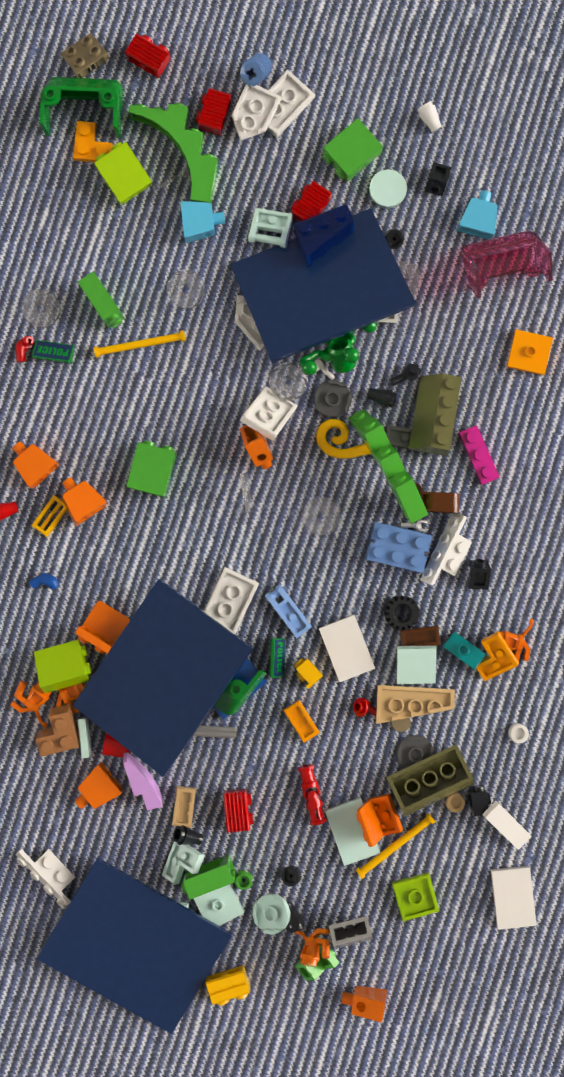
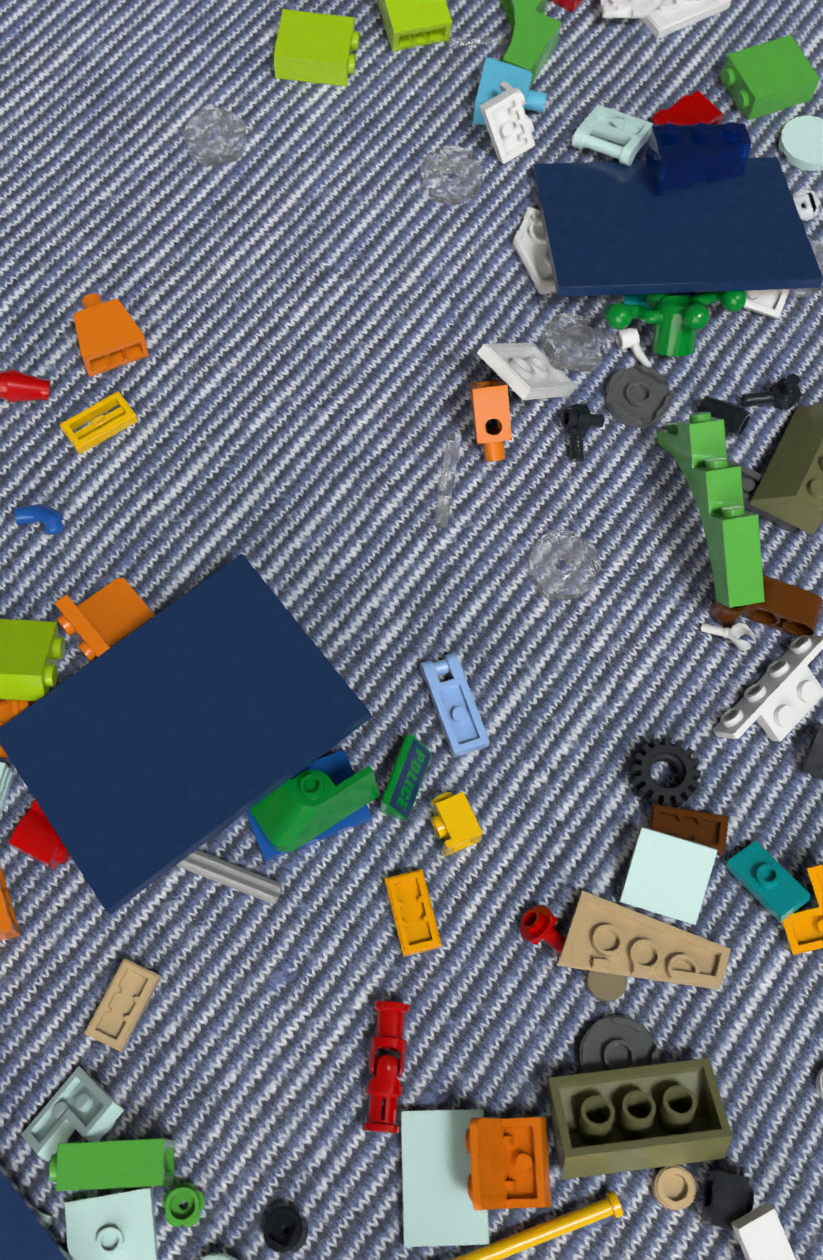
camera: 15 degrees right, 20 degrees down
red arm [15,336,34,363] -> none
slope [32,340,75,364] -> none
orange torso [62,477,107,526] -> none
bright green brick [78,271,125,329] -> none
yellow bar [94,330,186,358] -> none
lavender slope [123,752,162,811] -> none
bright green brick [126,440,177,498] -> none
black cone [173,825,203,845] -> none
white tile [204,567,259,634] -> none
red brick [223,788,254,833] -> none
yellow plant [316,419,372,459] -> none
white tile [319,615,375,682] -> none
medium blue piece [365,522,432,573] -> none
none -> lime brick [274,9,360,87]
none -> white bracket [480,81,535,164]
none -> black piece [561,404,604,462]

